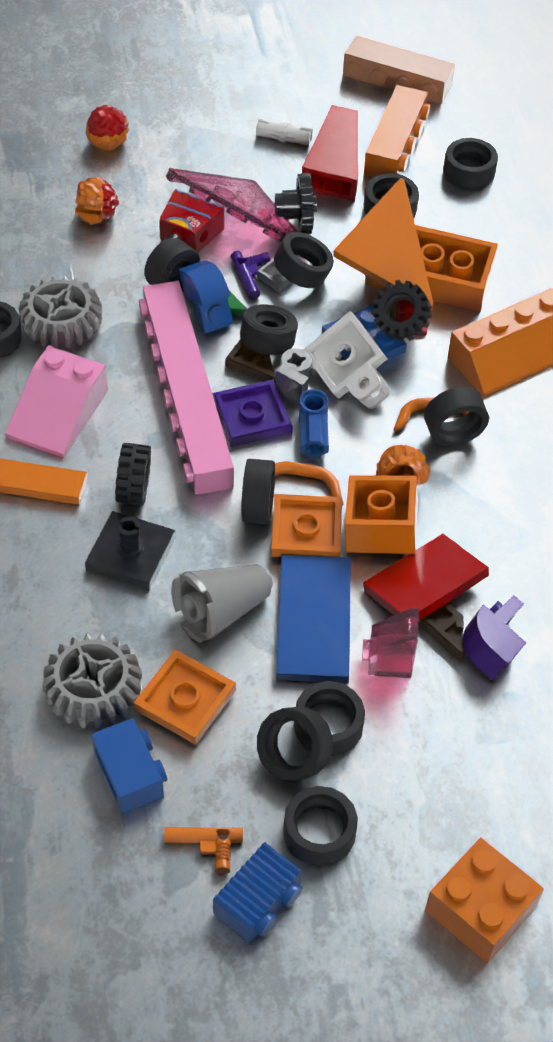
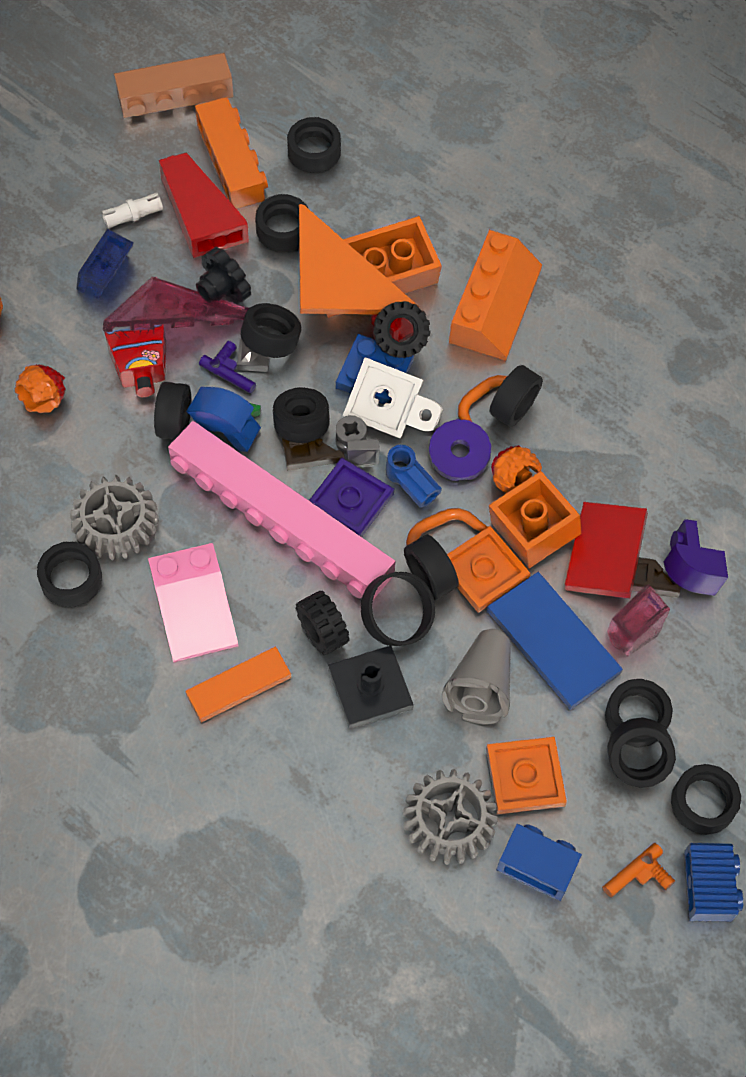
camera: 40 degrees left, 10 degrees up
none -> clear blue hinge [76,228,134,299]
none -> black tyre [361,572,435,646]
none -> dark purple tile [429,419,492,481]

